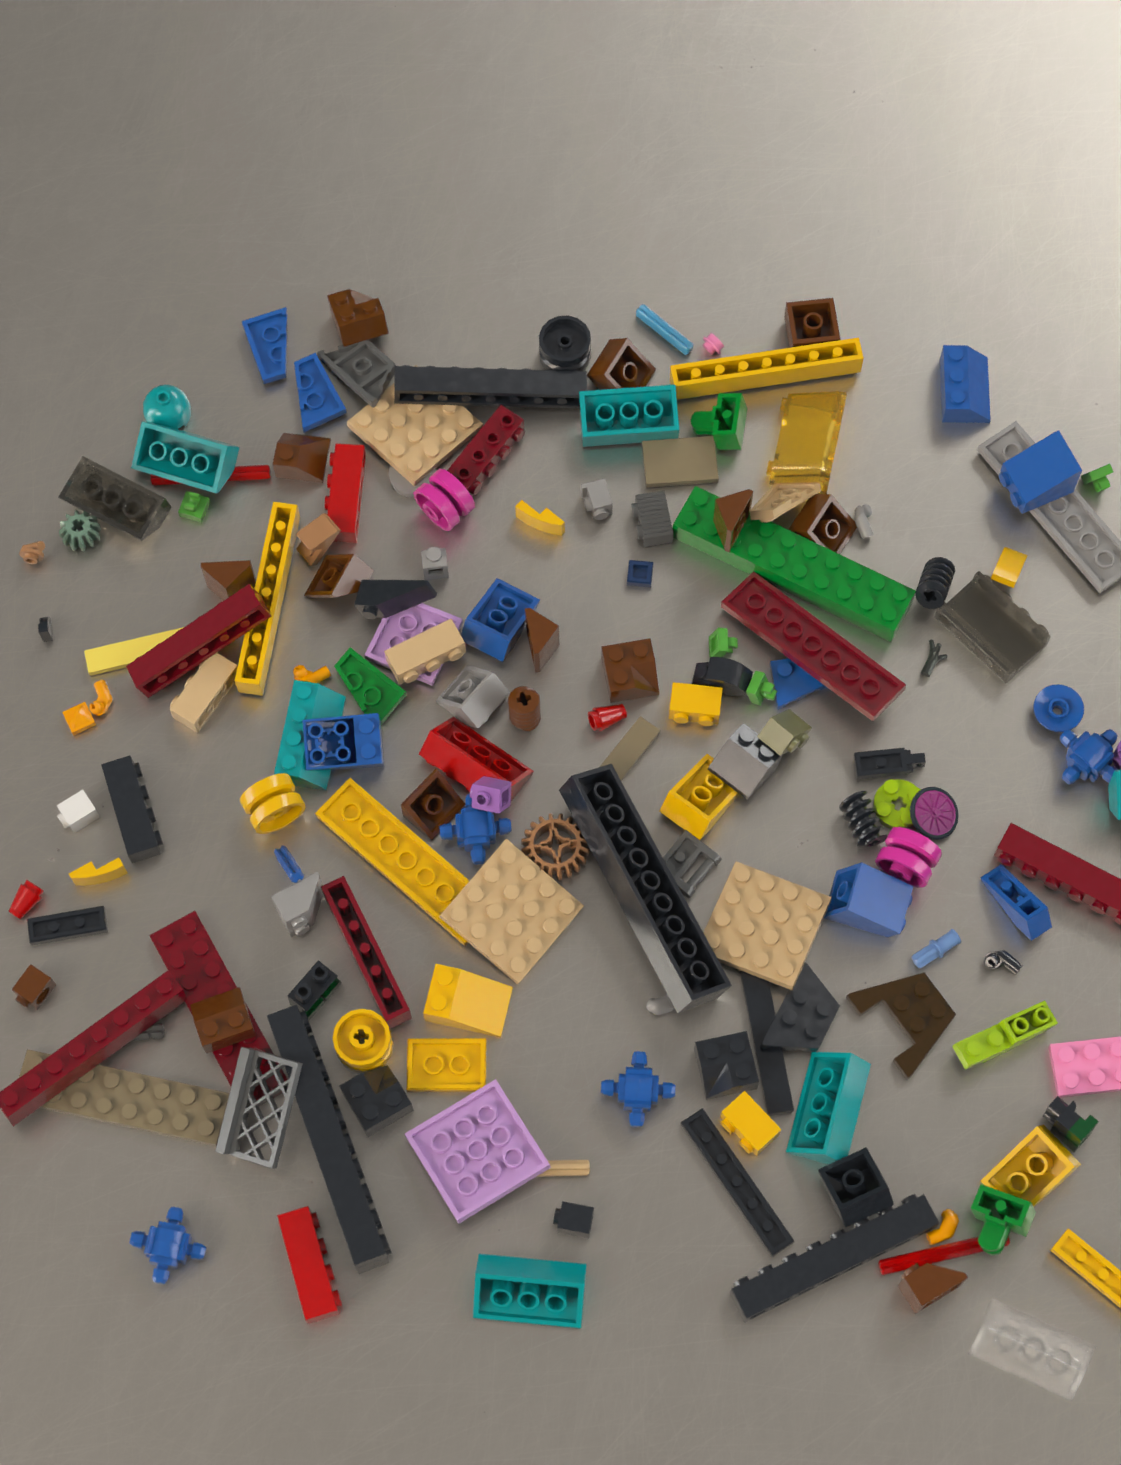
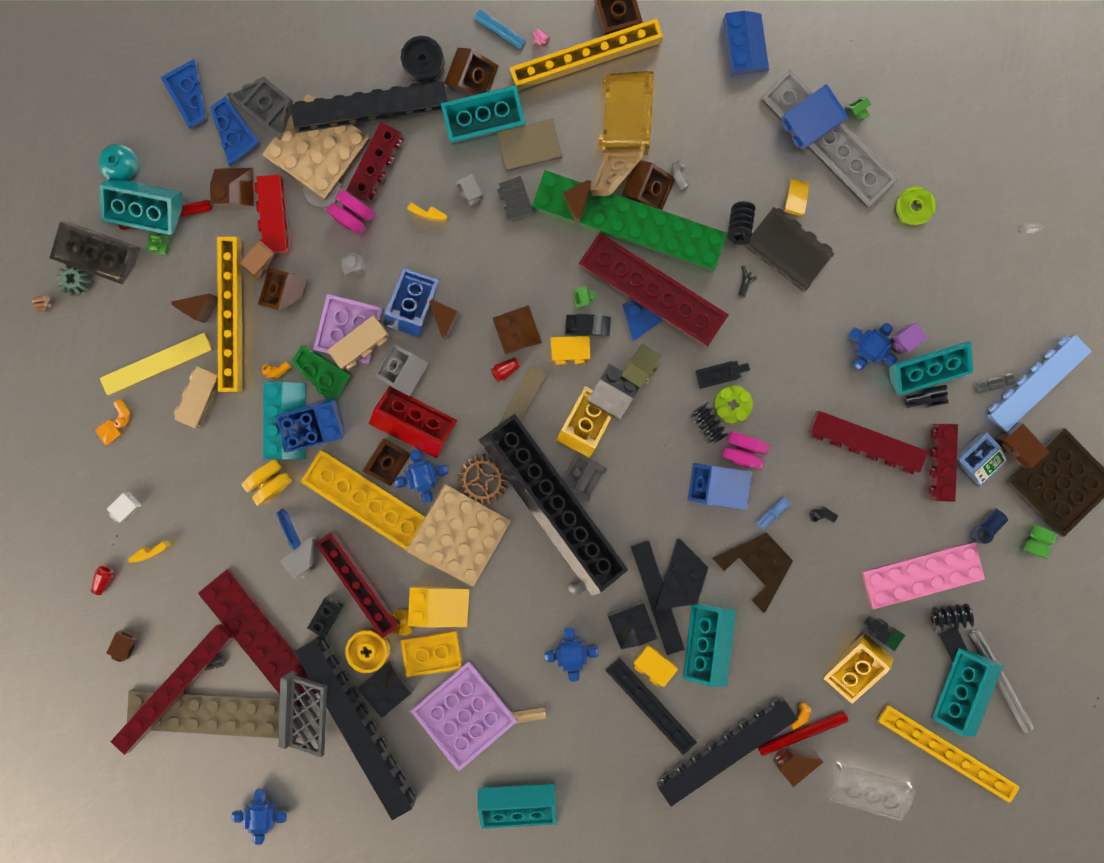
camera: 10 degrees left, 20 degrees up
black tile [27,906,108,946] -> none
black tile [38,616,53,642] -> none
black brick [101,755,163,863] -> none
dark red brick [126,584,271,698] -> none
reddish brown slope [190,987,256,1054] -> none
red brick [277,1206,342,1324] -> none
reddish brown slope [327,289,389,347] -> none
black slope [354,579,437,620] -> none
medium lavender brick [470,776,511,813] -> none
reddish brown piece [508,686,541,731] -> none
black brick [553,1201,594,1239] -> none
dark blue tile [627,560,653,588] -> none
green brick [690,393,747,450] -> none
tan plate [703,861,831,990] -> none
bright green tile [746,670,777,706] -> none
black slope [818,1147,894,1228] -> none
magenta wheel [910,787,959,840] -> none
lime slope [952,1000,1058,1070] -> none
green brick [970,1184,1036,1255] -> none
blue slope [981,864,1052,941] -> none
blue dish [1033,684,1084,732] -> none
none -> yellow piece [392,609,413,636]

